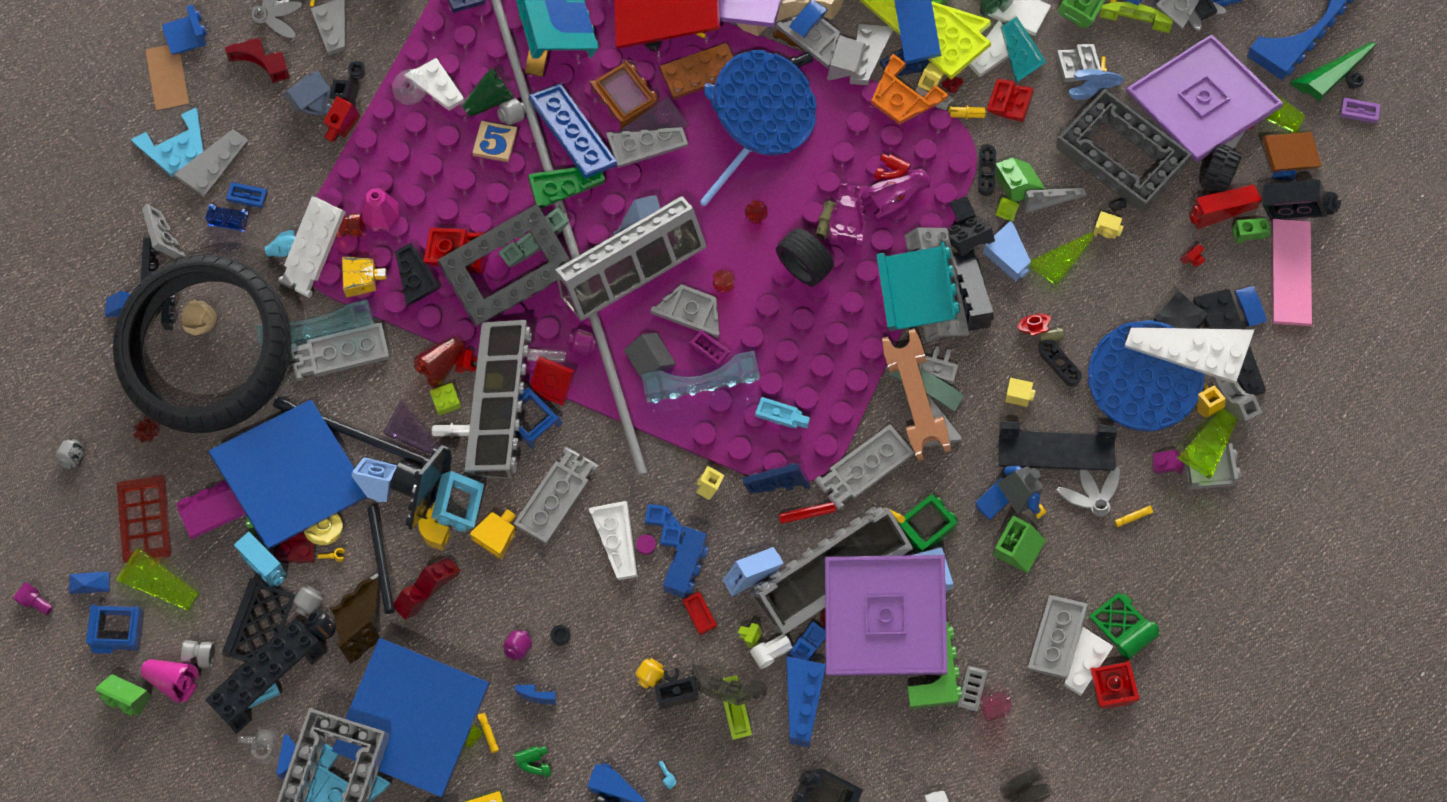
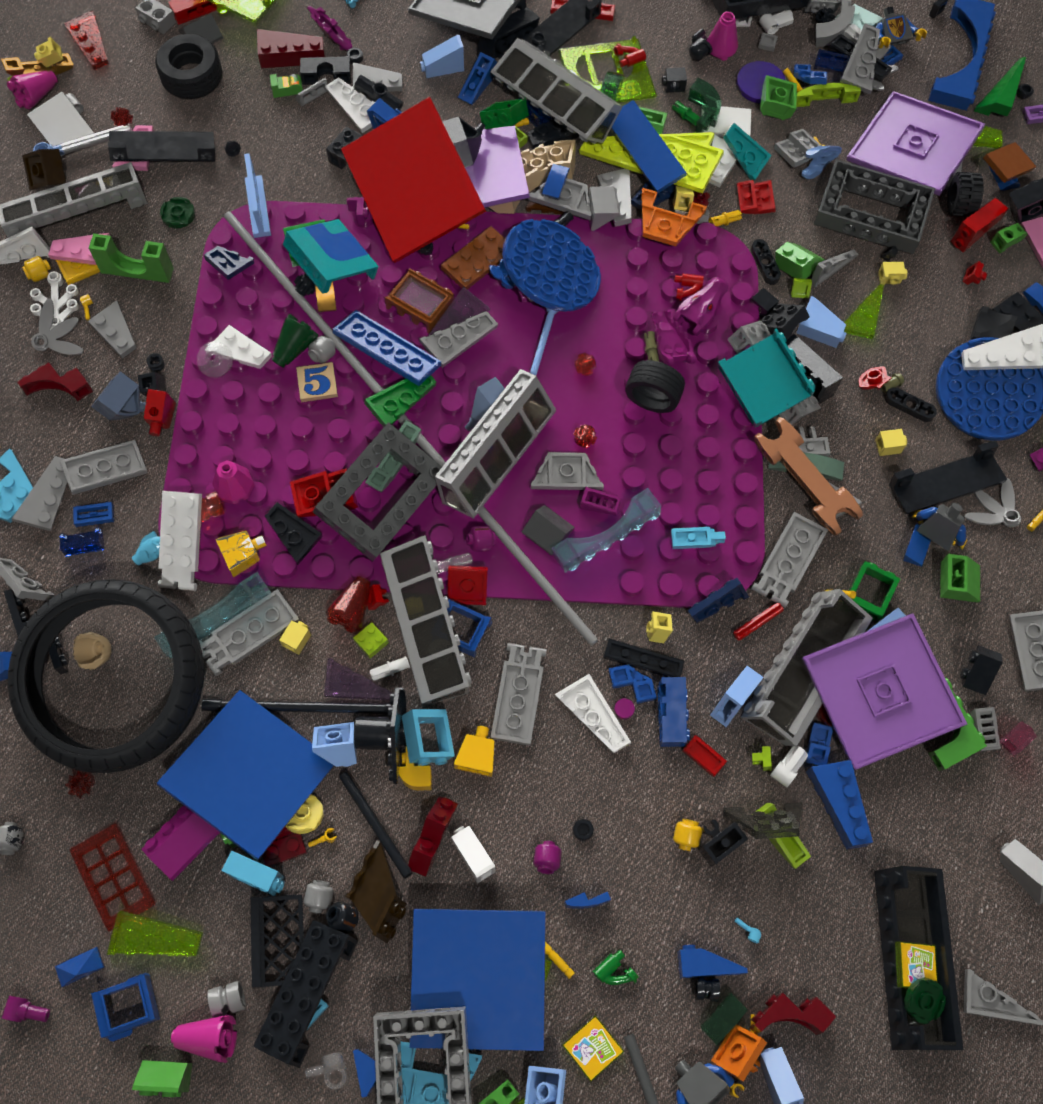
camera: 25 degrees left, 0 degrees up
none -> light grey tile [60,440,147,495]
none -> light yellow brick [279,620,311,655]
none -> black gear [294,273,316,296]
none -> white slope [451,826,495,884]
none -> black tile [603,639,685,677]
none -> black brick [960,645,1003,695]

